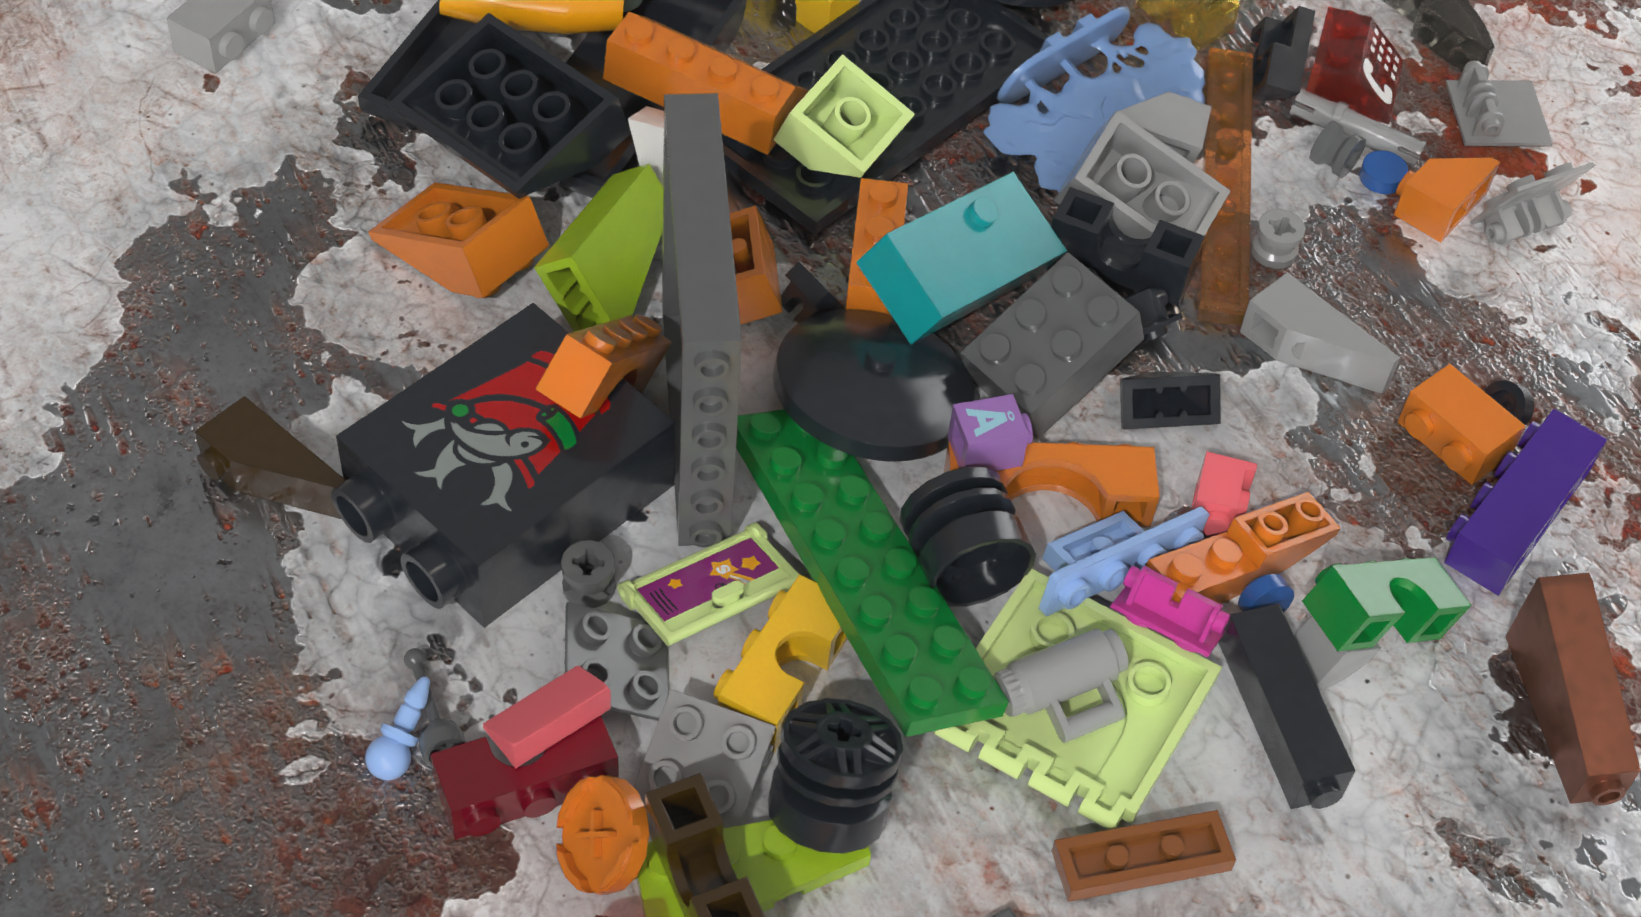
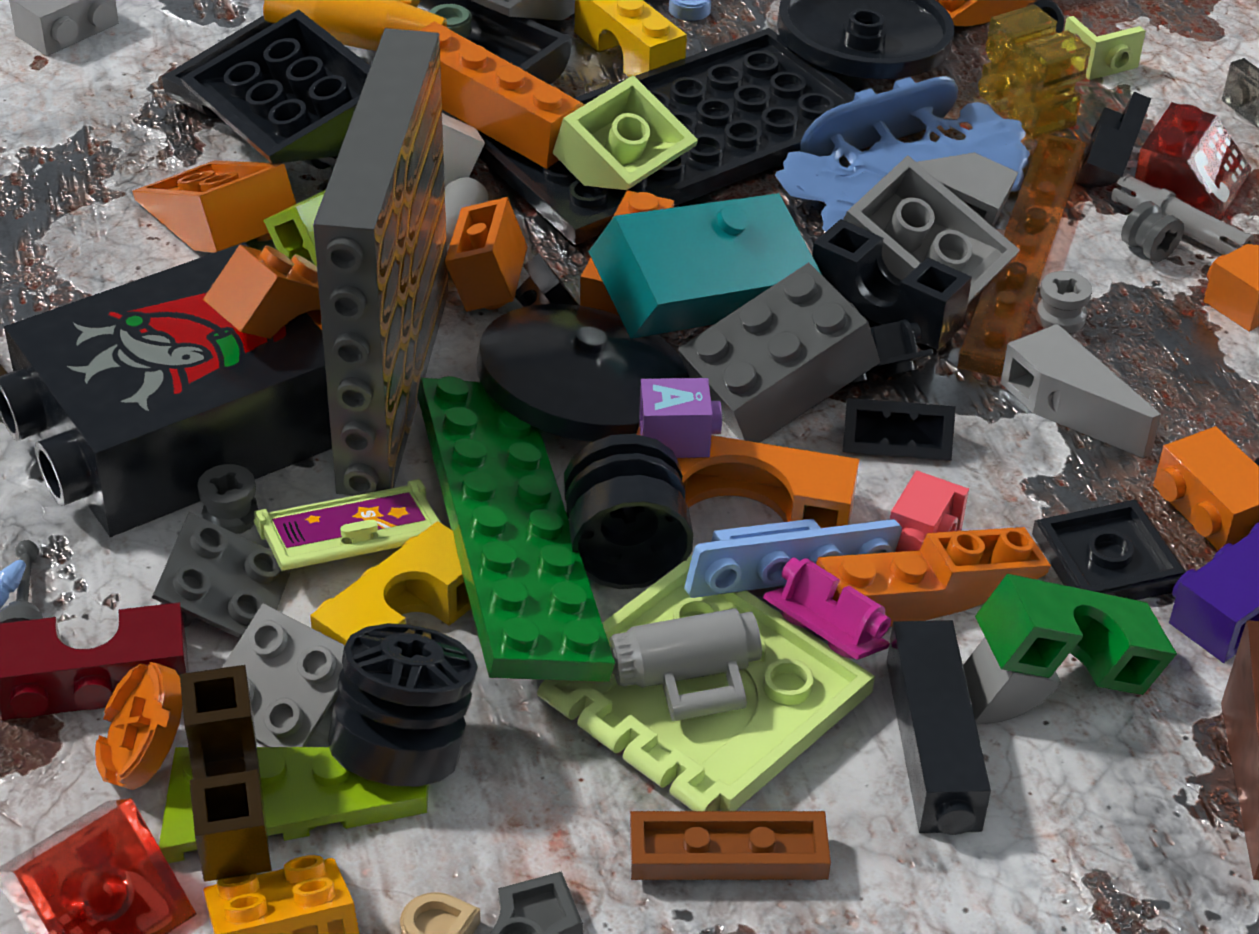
camera: 15 degrees right, 10 degrees down
coral slope [483,665,611,769] -> none
blue tile [1238,574,1294,613] -> none
blue tile [1359,150,1408,194] -> none
none -> black tile [1032,499,1186,600]

